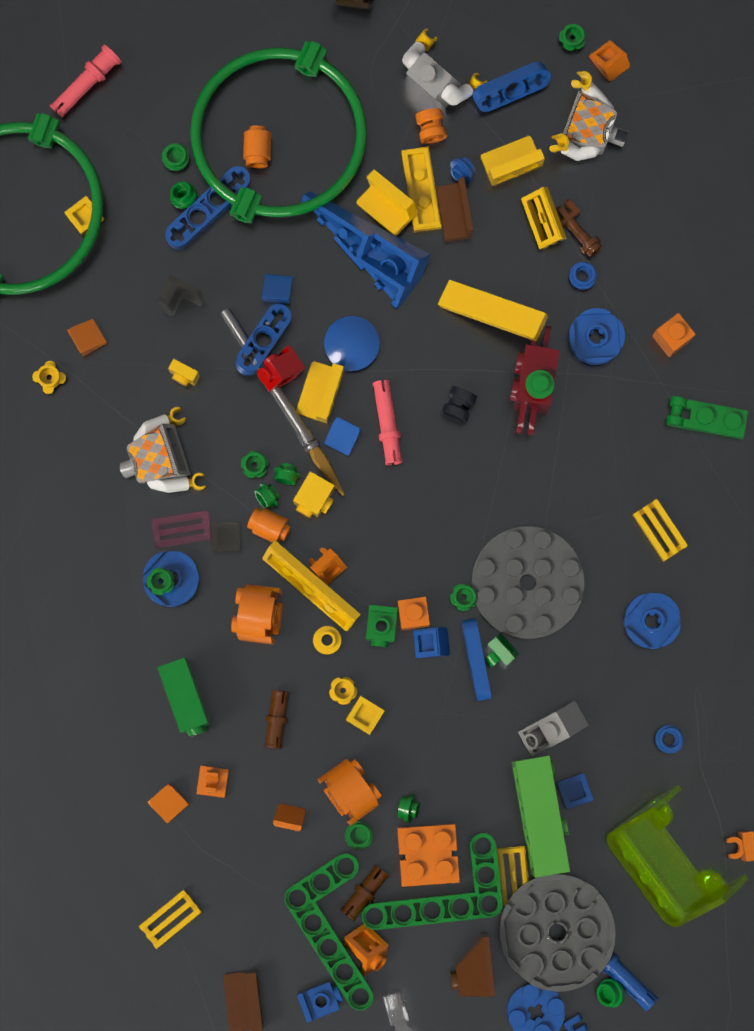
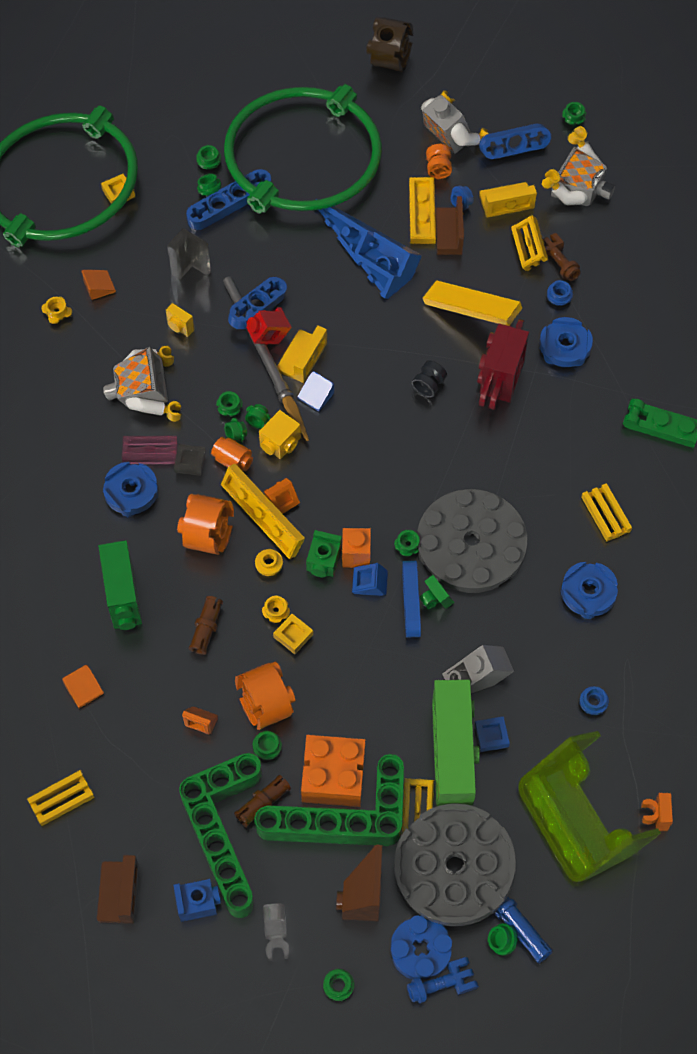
camera: 10 degrees right, 20 degrees down
coral pin [49,44,122,118] -> none
green plate [146,567,174,595] -> none
orange tile [196,766,229,798] -> none
orange brick [243,125,271,168] -> none
blue slope [262,274,293,305] -> none
blue dish [324,316,380,371] -> none
orange bracket [343,924,389,976] -> none
yellow panel [357,170,418,236] -> none
coral pin [372,380,403,466] -> none
green plate [398,794,420,823] -> none
green plate [525,370,554,399] -> none
orange slope [589,40,630,82] -> none
orange brick [652,313,696,358] -> none

